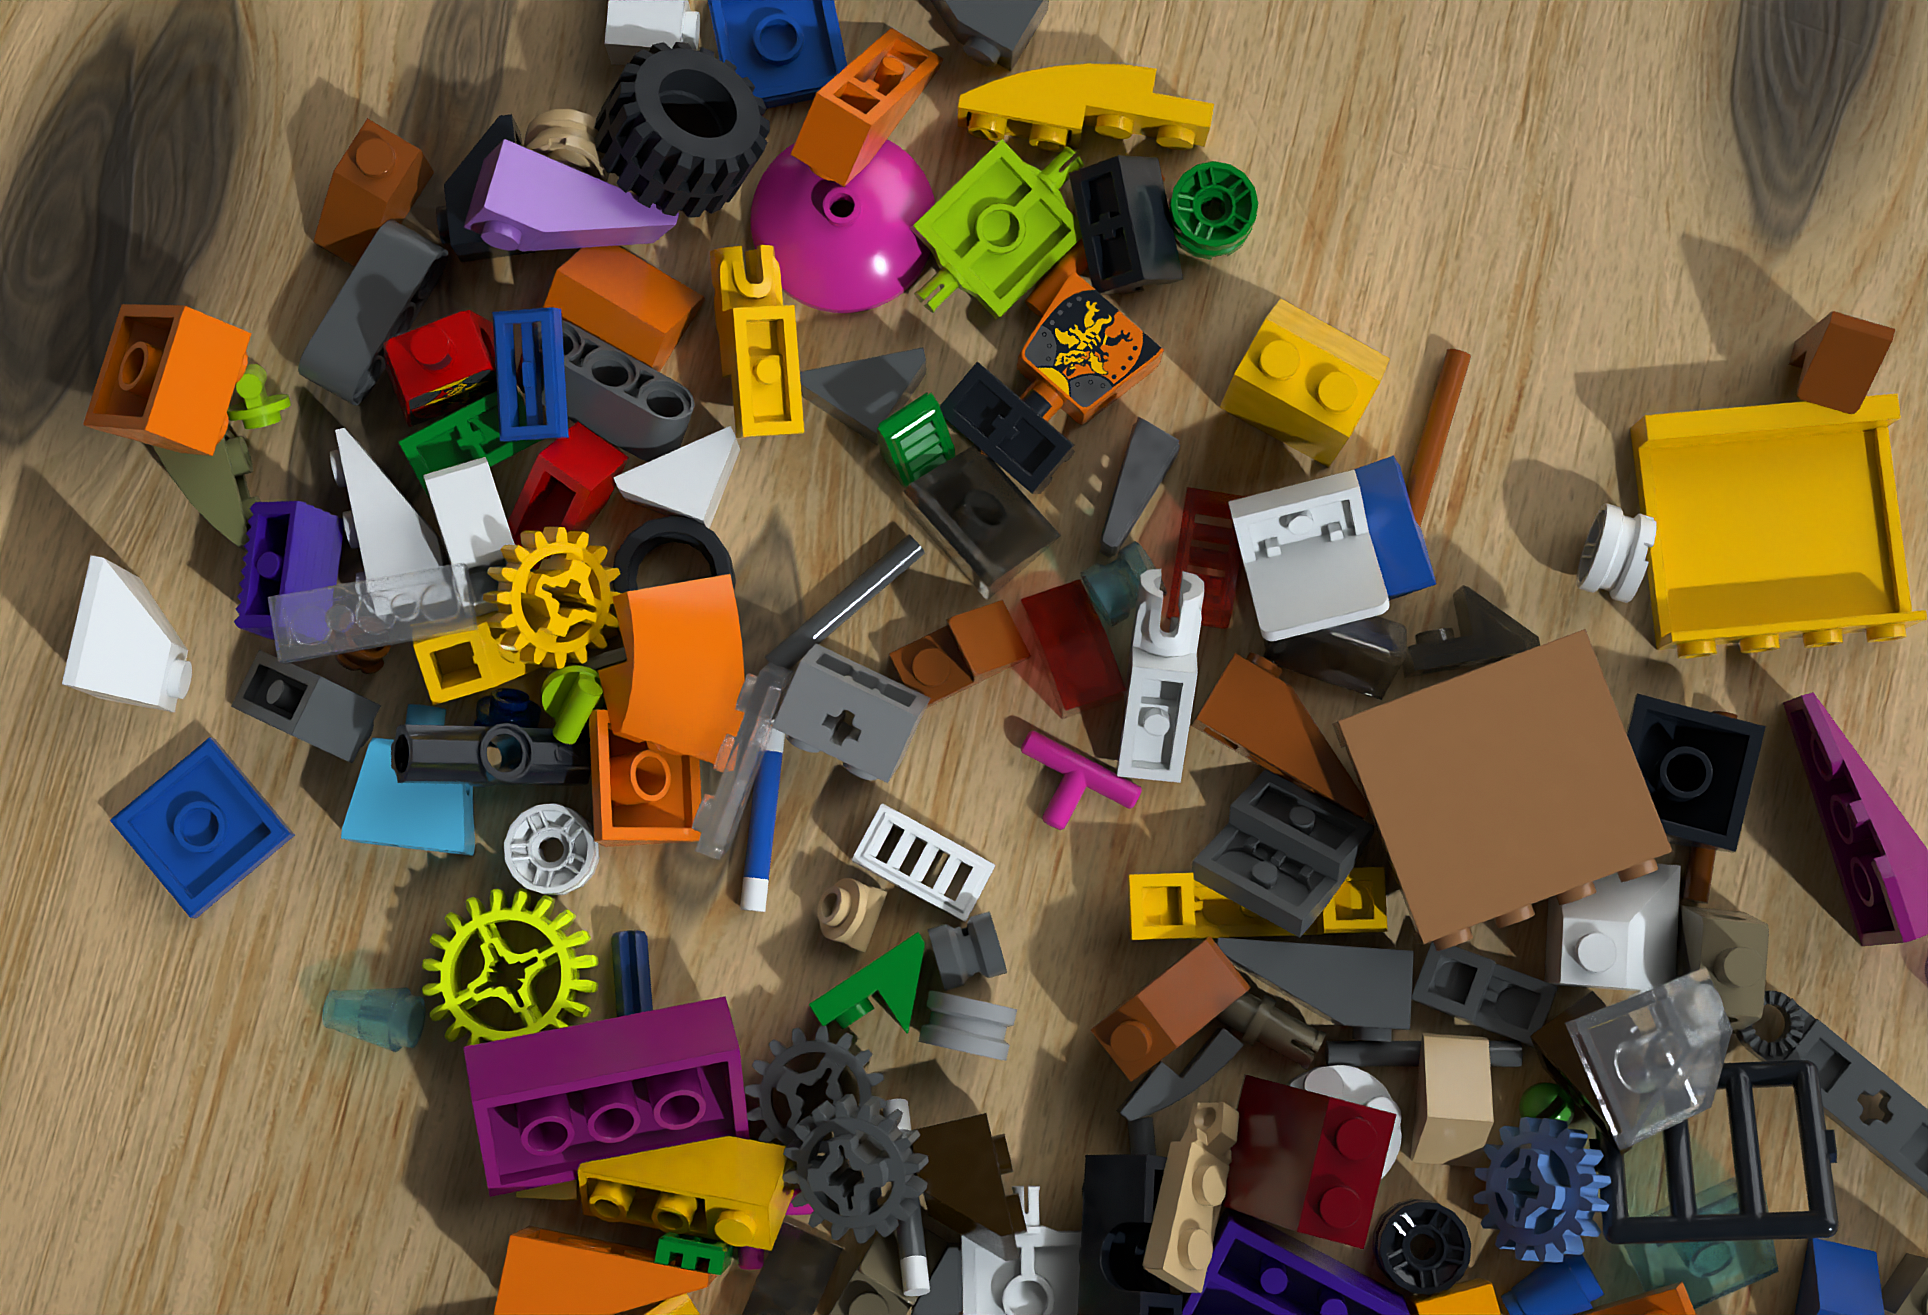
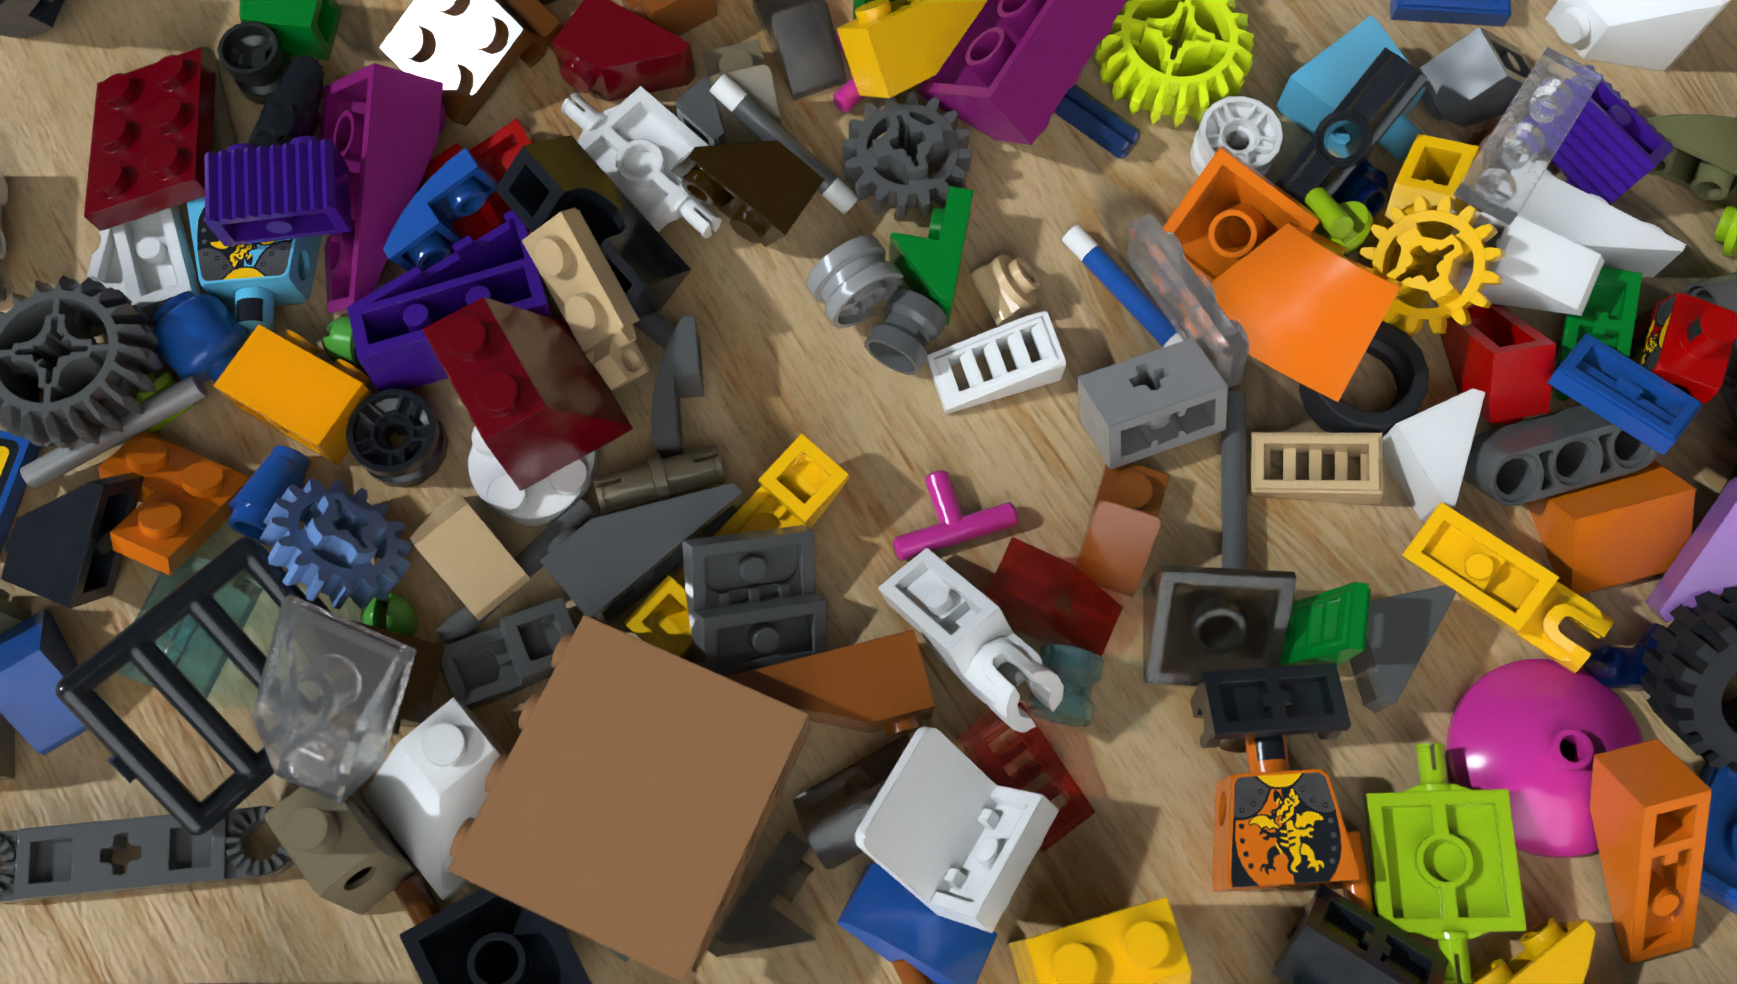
camera: 135 degrees right, 10 degrees down
dark grey gear [783,1094,929,1243] -> none
dark orange slope [1091,936,1251,1082] -> none
flat silver slope [1100,417,1180,558] -> none
none -> tan slope [1251,432,1383,504]
none -> clear blue arm [1584,623,1667,689]

